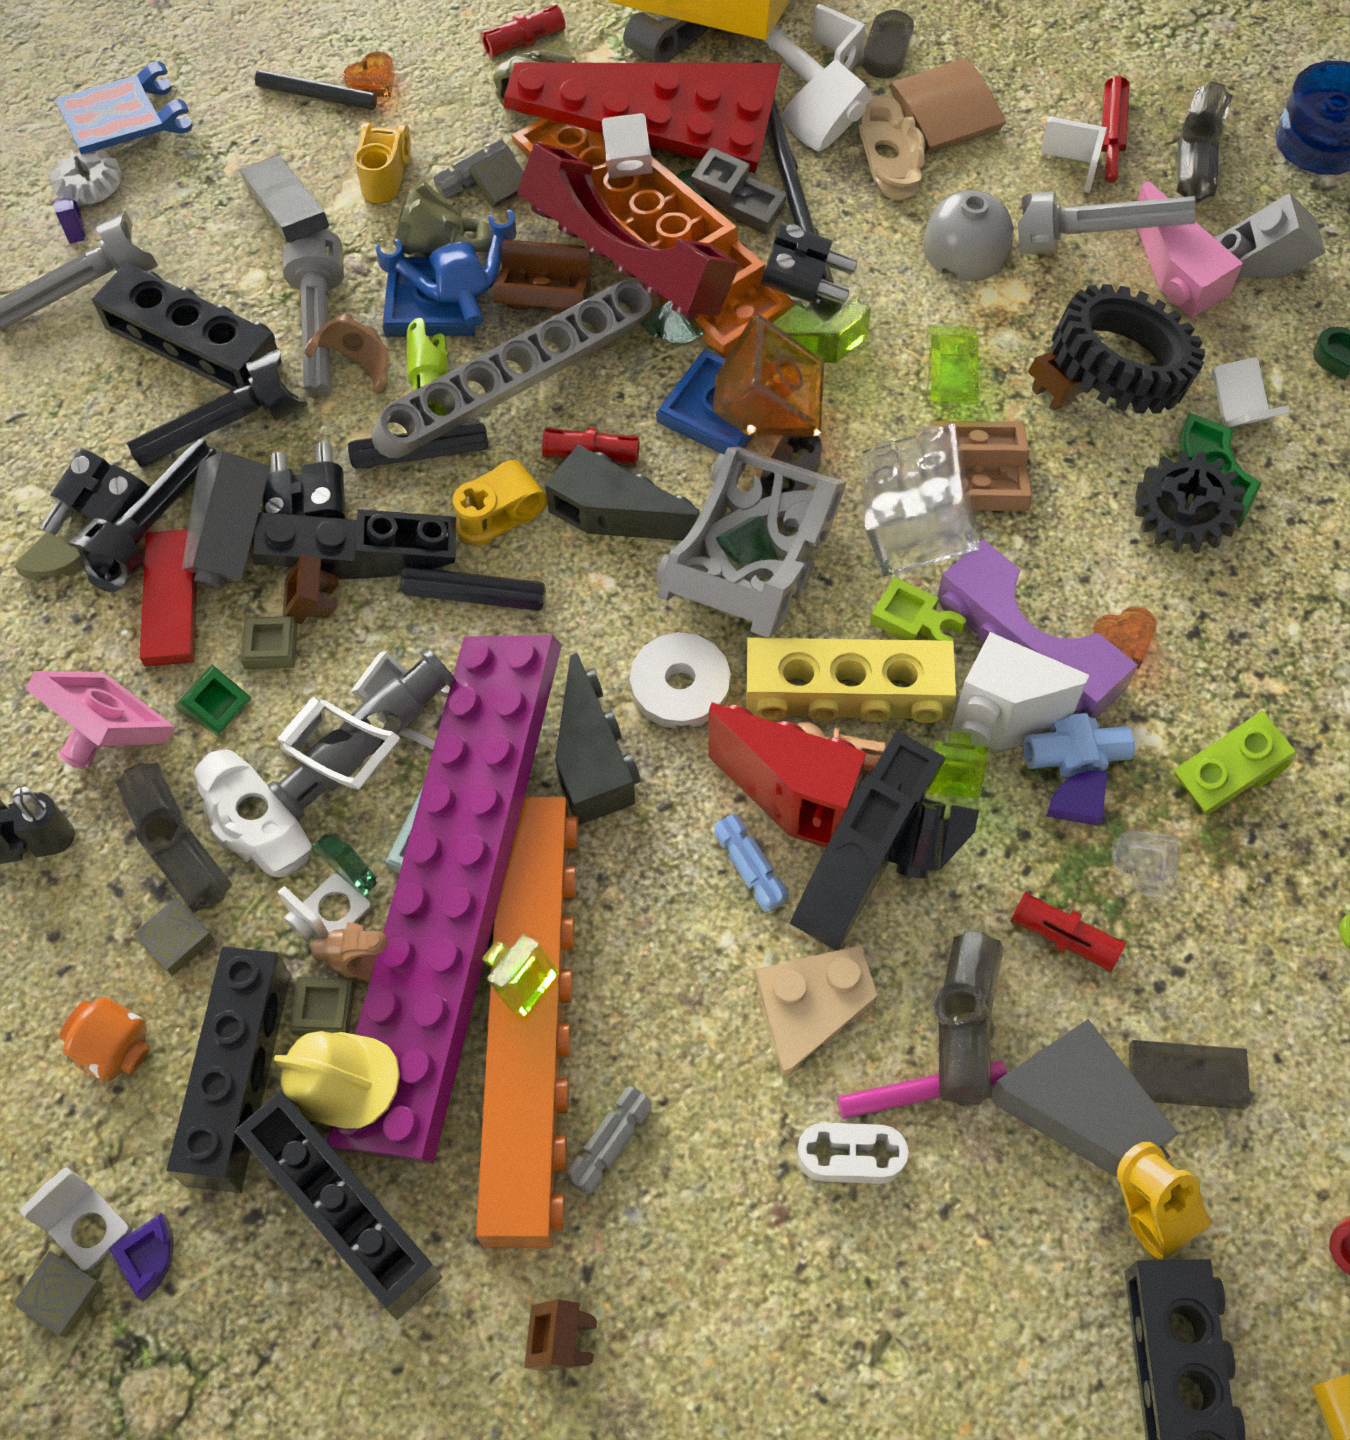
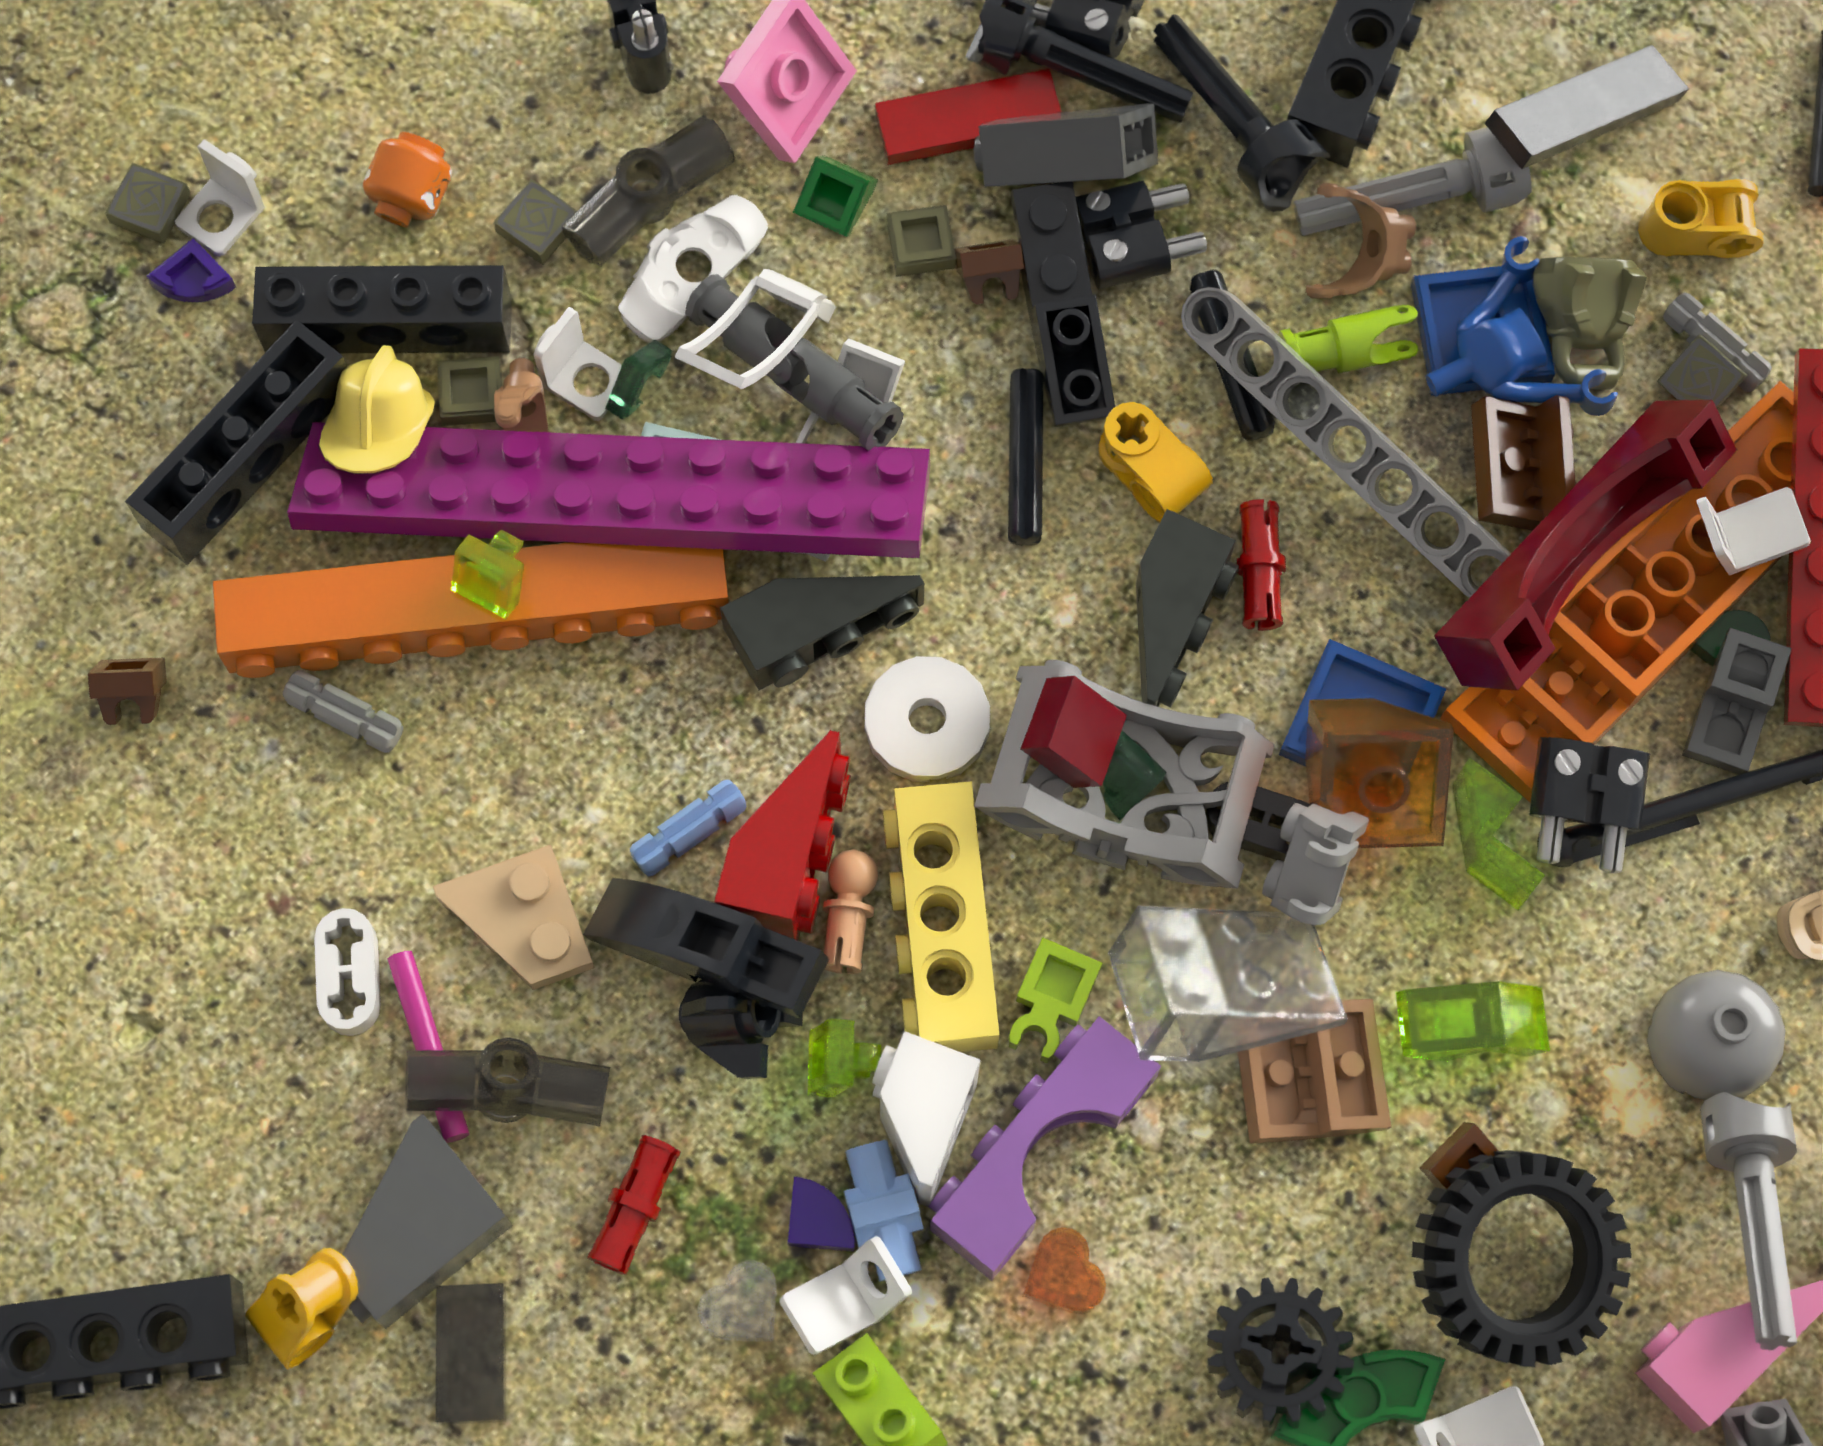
camera: 80 degrees right, 10 degrees up
none -> white bracket [780,1236,911,1355]
none -> dark red piece [1020,675,1127,788]
none -> light grey piece [1262,803,1369,925]

